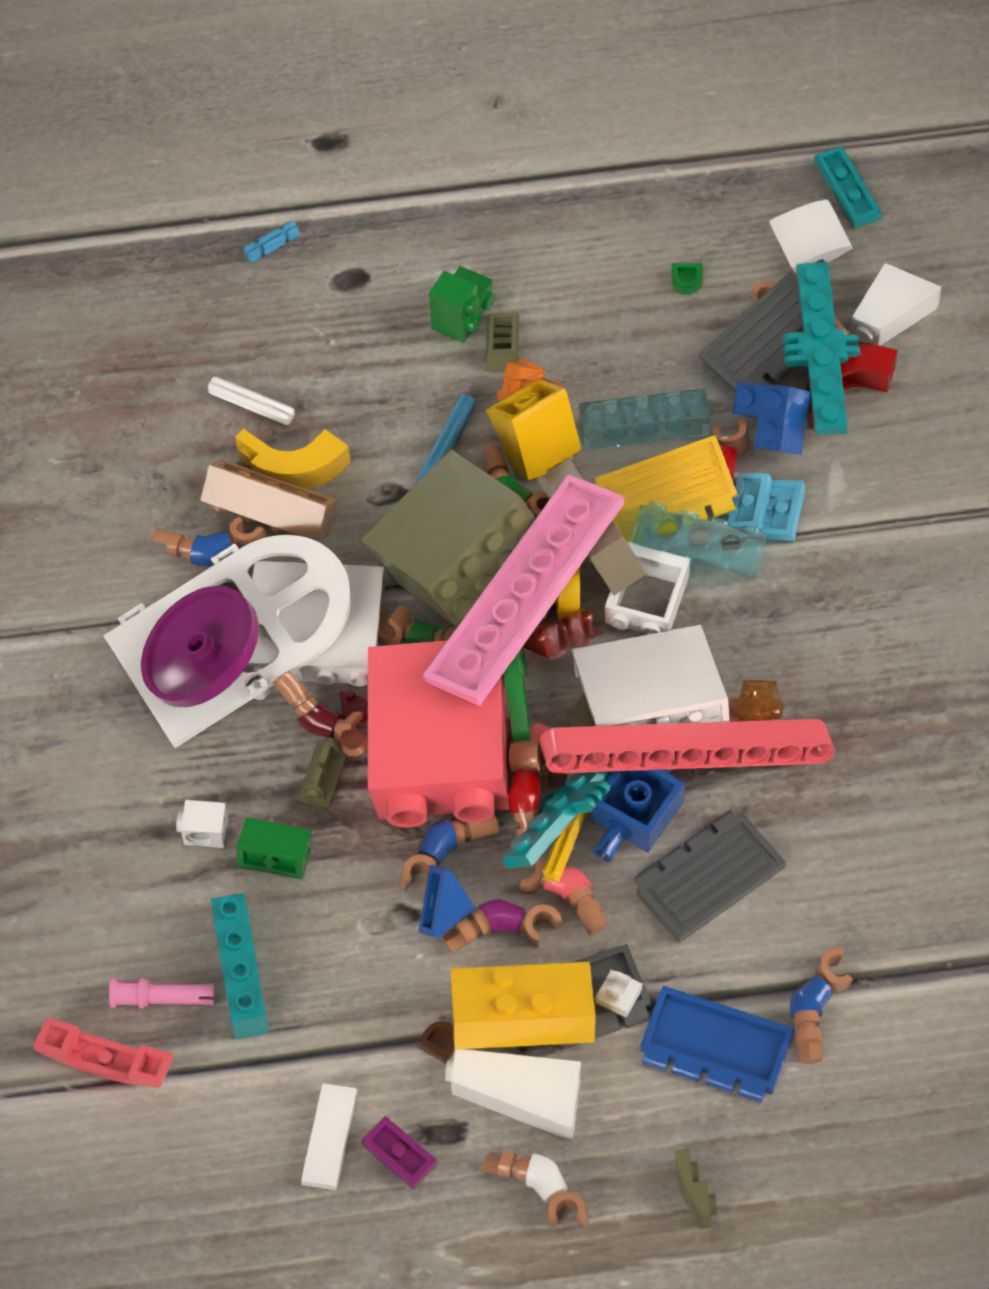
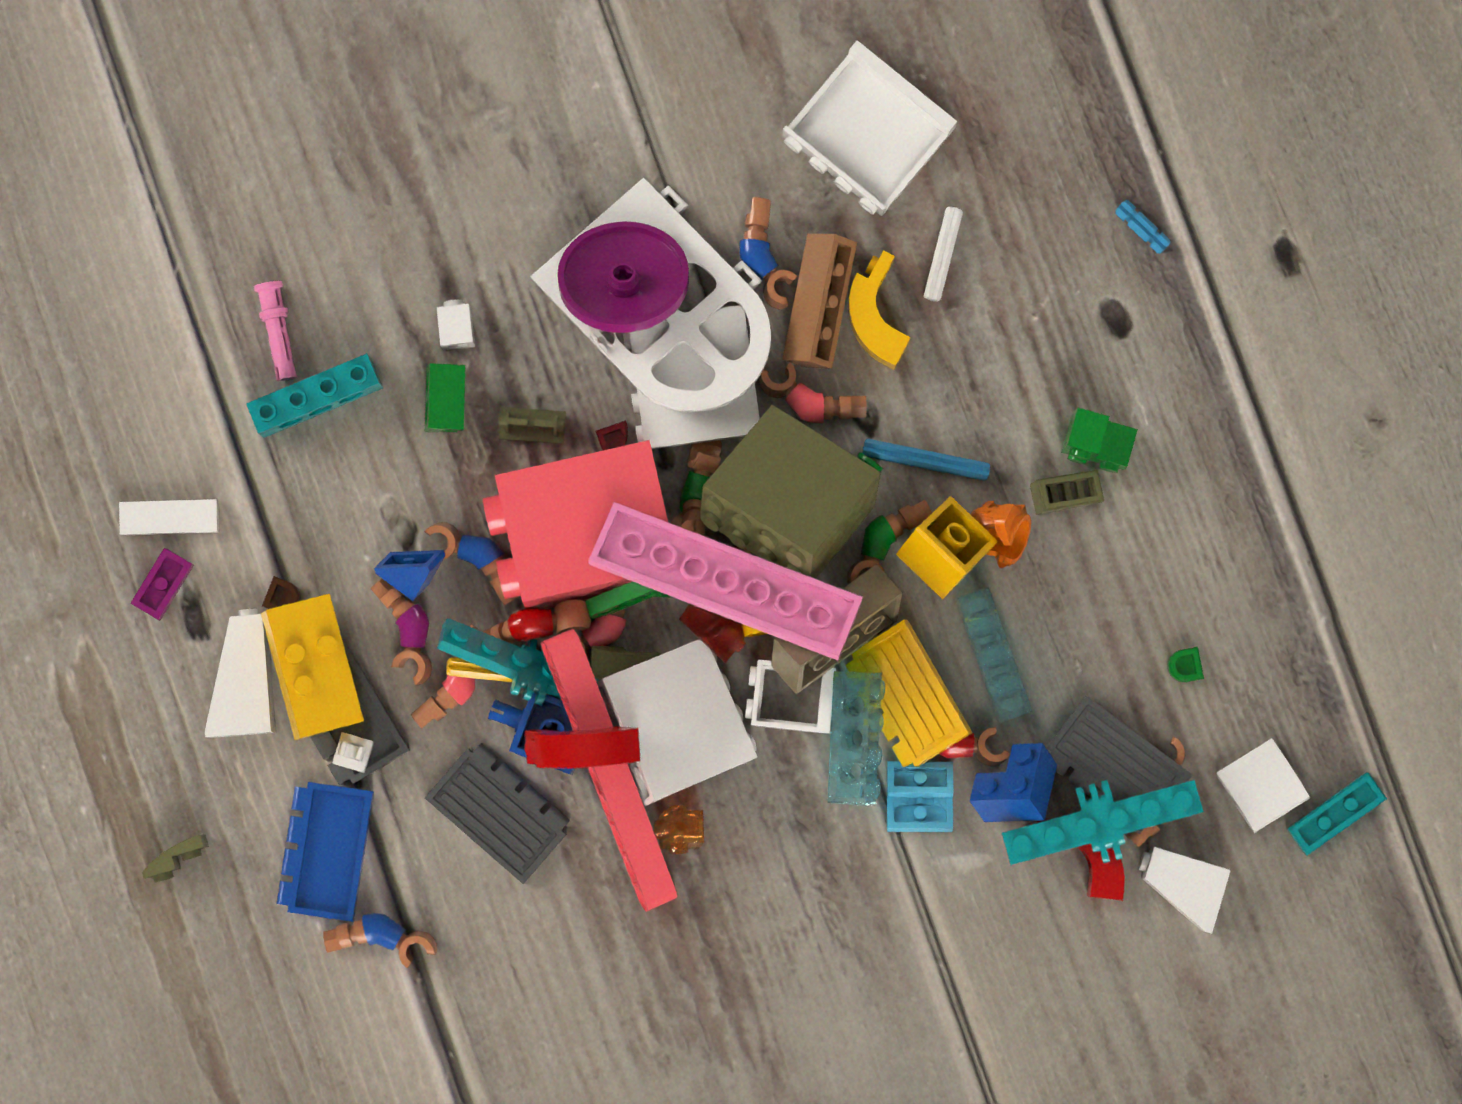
camera: 80 degrees right, 25 degrees up
coral slope [33,1017,174,1087] -> none
nougat piece [272,671,368,756] -> none
nougat piece [481,1151,589,1228] -> none
none -> red arch [525,726,641,768]
none -> nougat piece [759,362,867,423]
none -> white panel [783,40,957,216]

